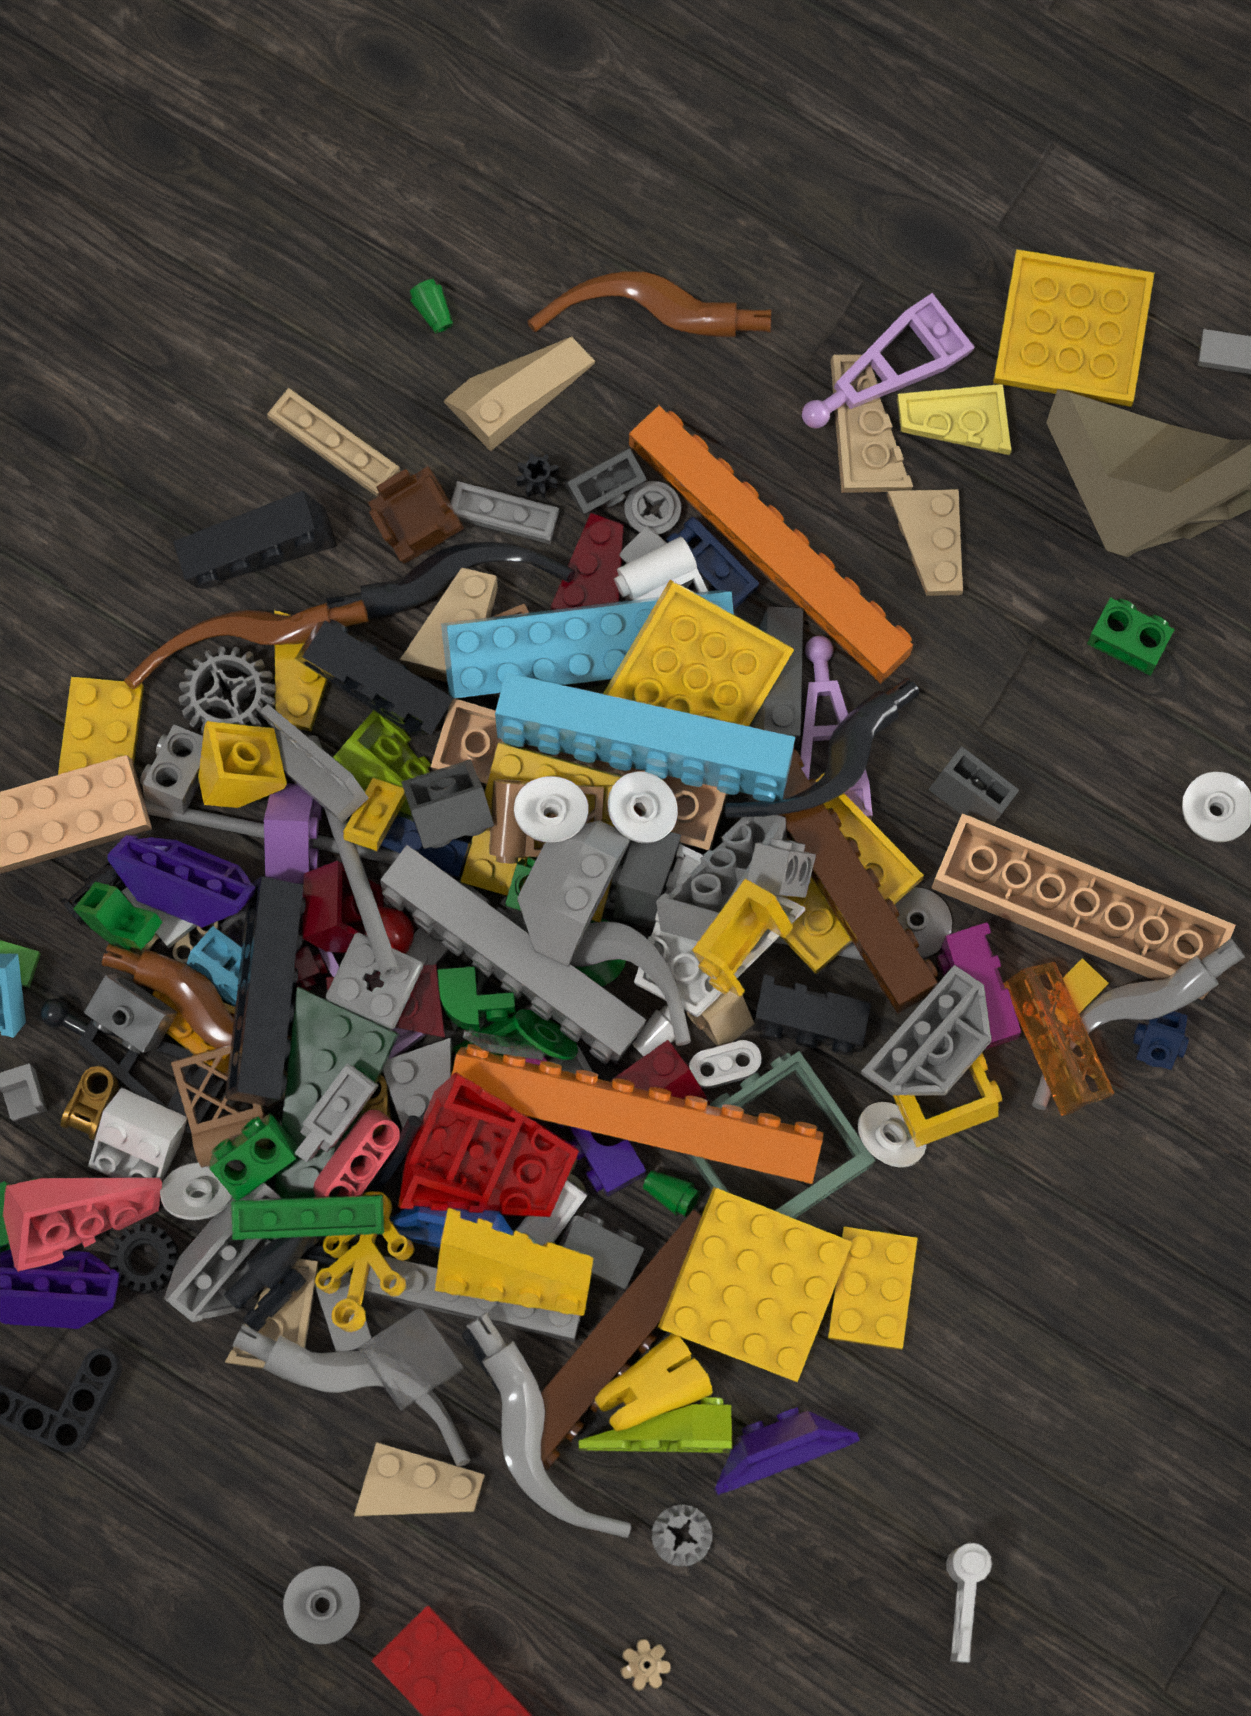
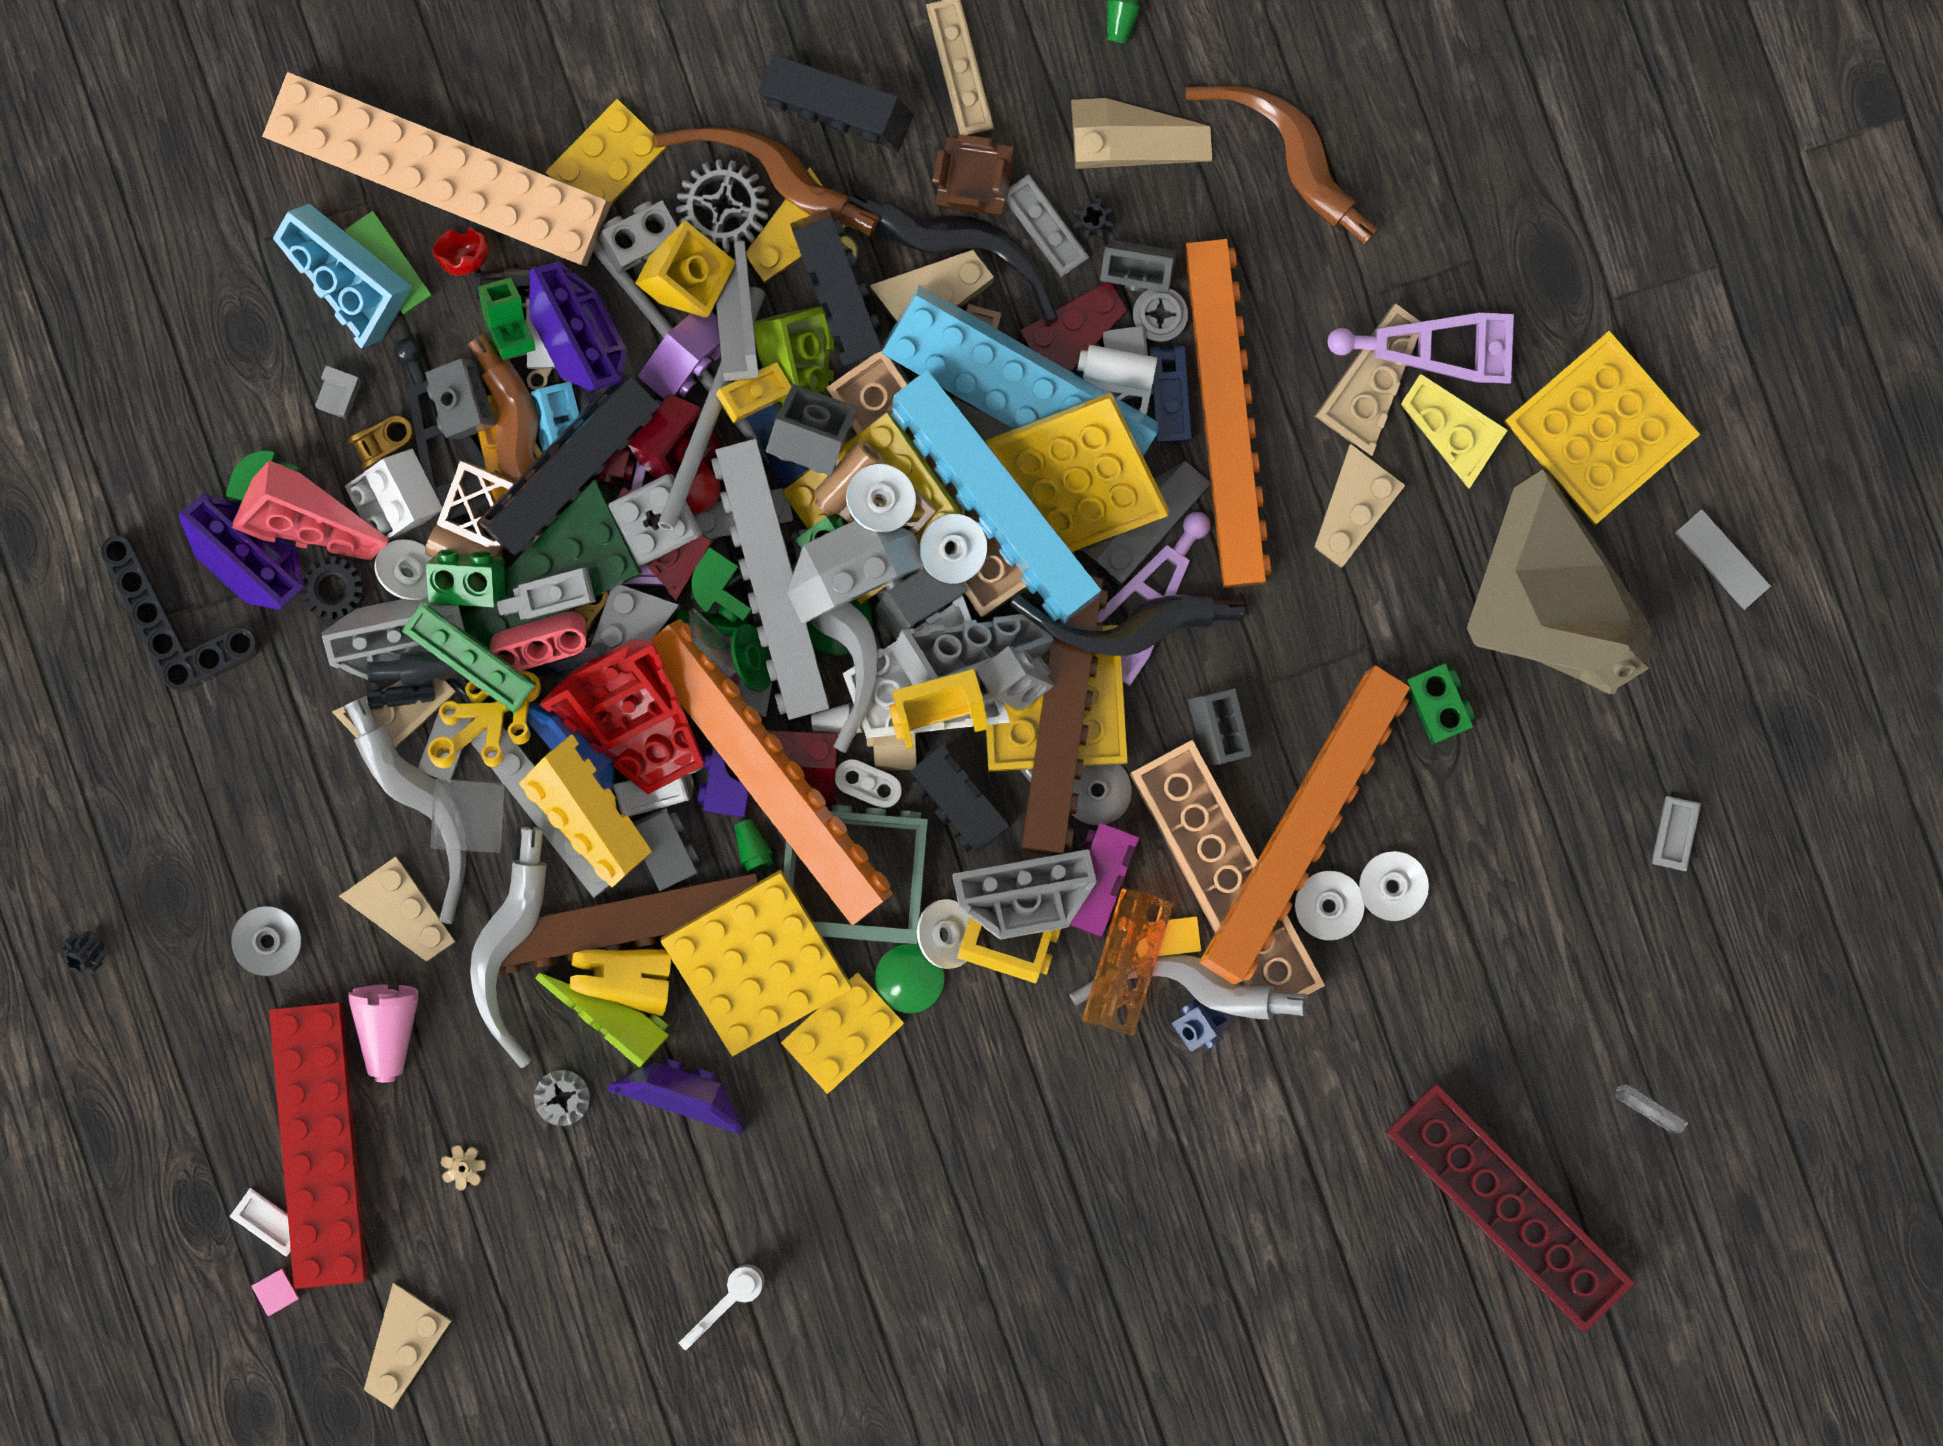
camera: 35 degrees right, 10 degrees up
none -> bright pink cone [349,985,419,1082]
none -> red hair [432,227,489,276]
none -> green dish [875,944,944,1013]
none -> orange brick [1199,665,1410,985]
none -> white dish [1295,871,1365,940]

